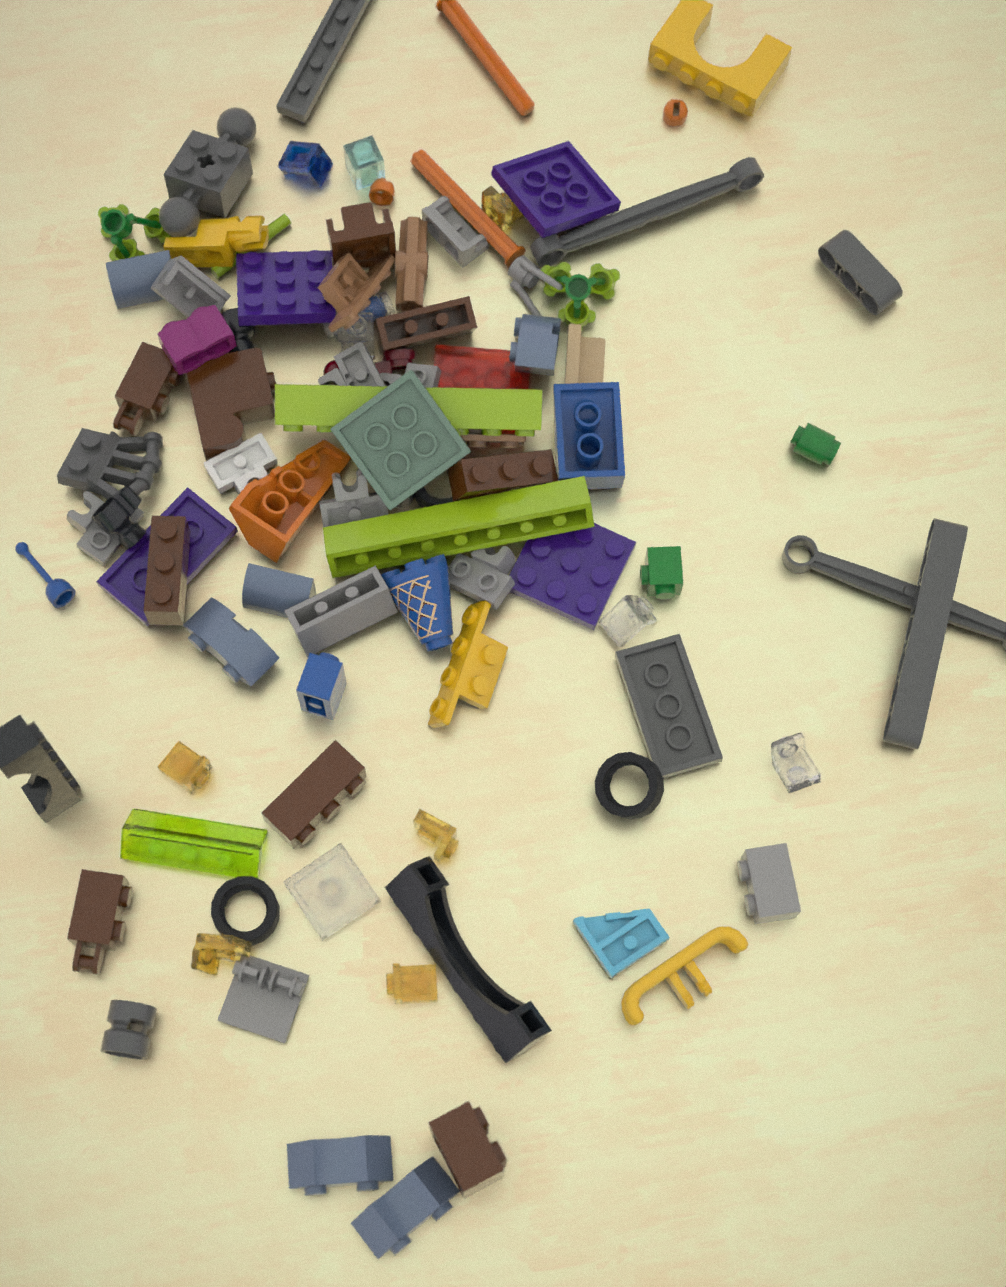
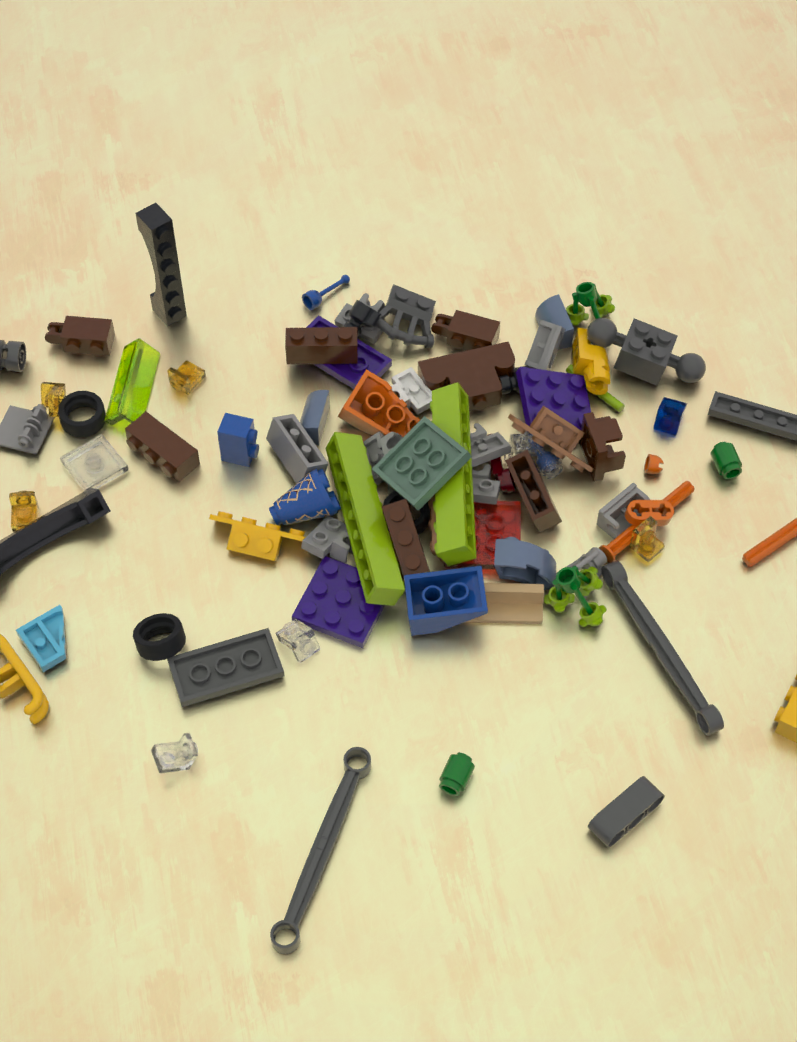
camera: 90 degrees right, 15 degrees down
magenta brick [157,305,236,375] -> none
sand blue brick [183,597,279,686] -> none
clear light blue brick [343,135,385,191] -> none
medium nougat piece [395,217,428,312] -> none
clear yellow bracket [413,809,460,865] -> none
dark purple plate [491,141,621,238] -> none
green brick [640,546,683,600] -> none
orange hinge [663,99,688,127] -> none
light grey brick [737,843,801,925] -> none
dark grey beam [883,518,968,750] -> none
none -> orange beam [625,500,674,526]
none -> green brick [710,442,742,479]

